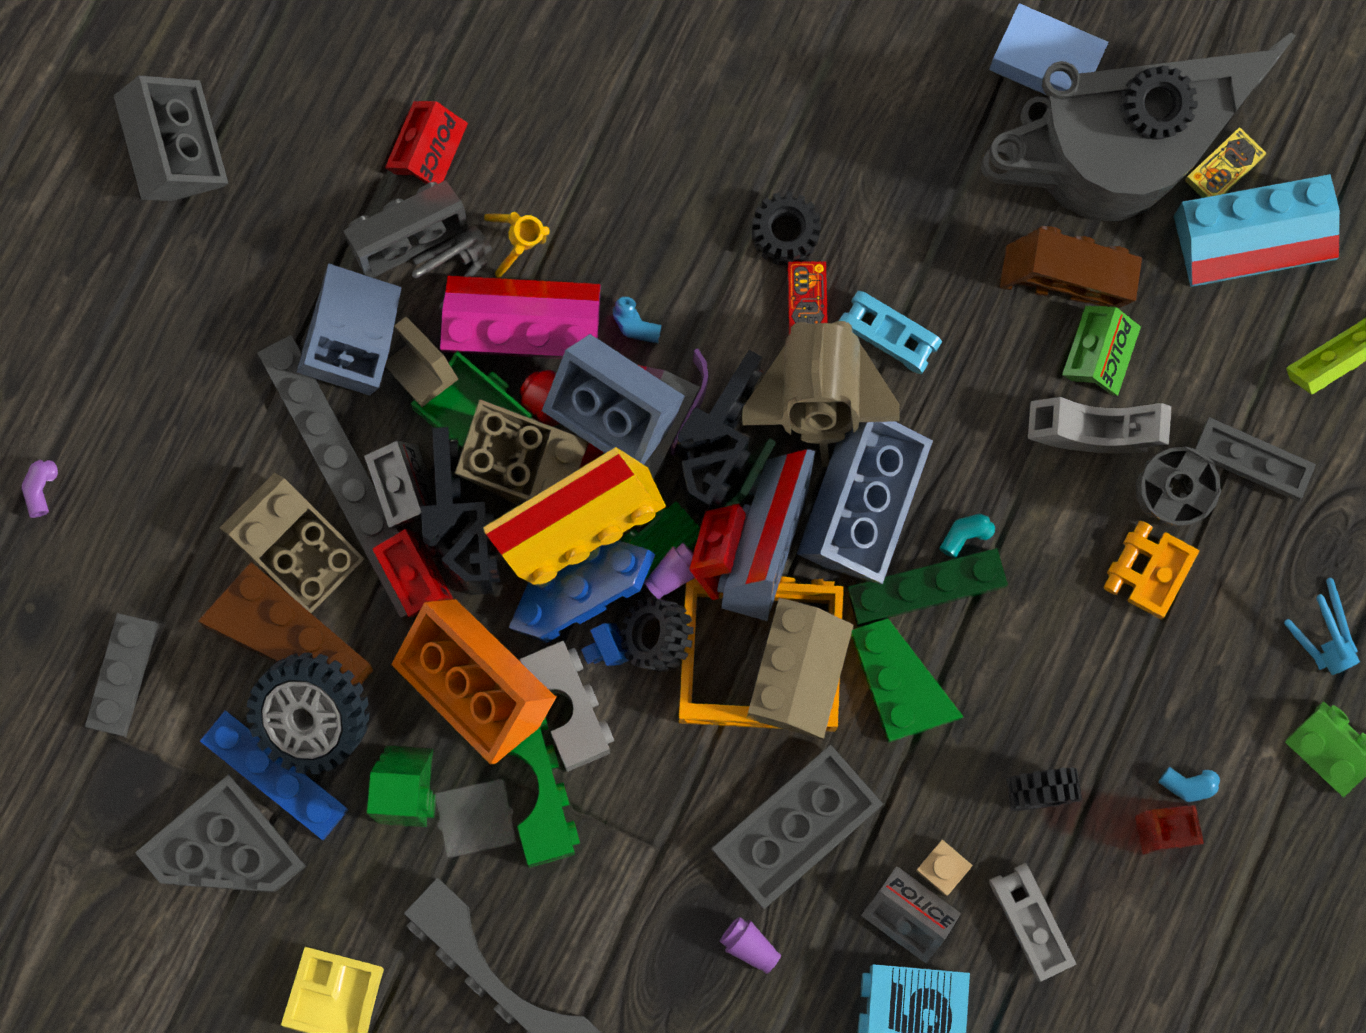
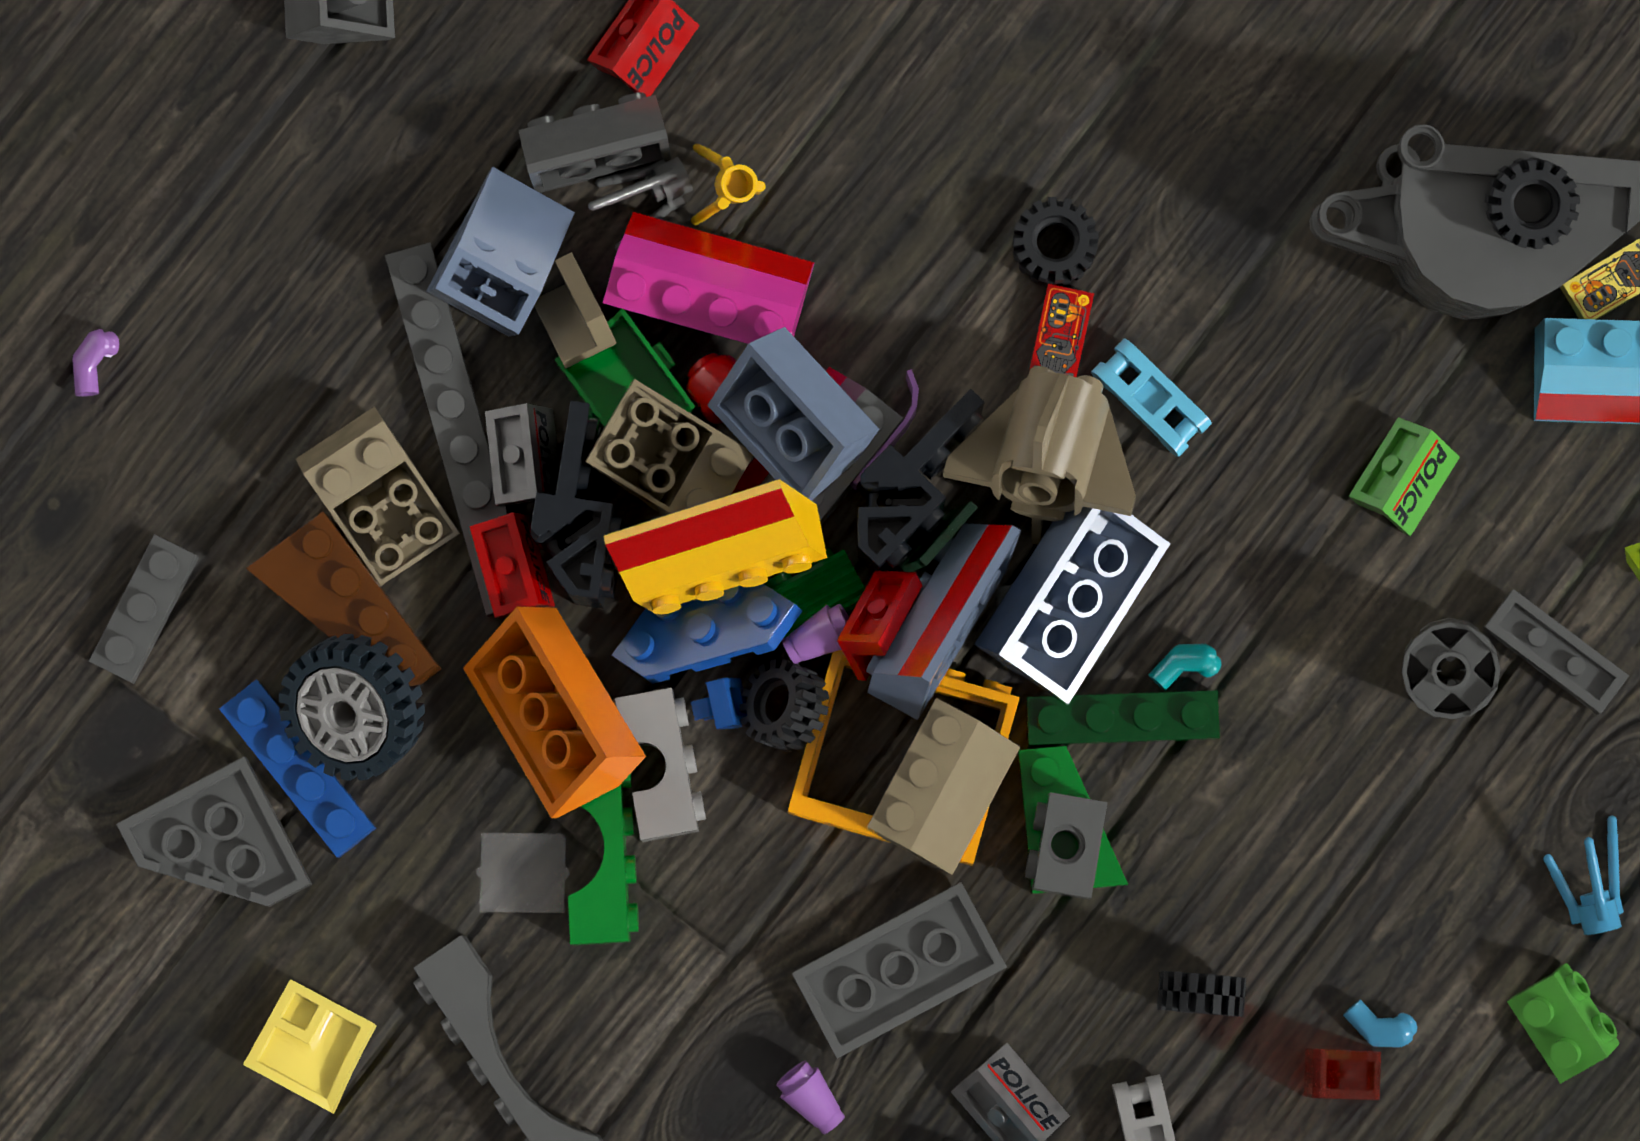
camera: 20 degrees right, 5 degrees up
green wedge [367,745,436,827] -> none
dark azure arm [613,297,662,344] -> none
tan plate [916,840,973,897] -> none
light blue container [989,3,1108,95] -> none
reddish brown wedge [1000,226,1142,309] -> none
light grey arch [1028,397,1171,453] -> none
light orange plate [1103,521,1200,620] -> none
none -> dark grey brick [1025,792,1108,900]

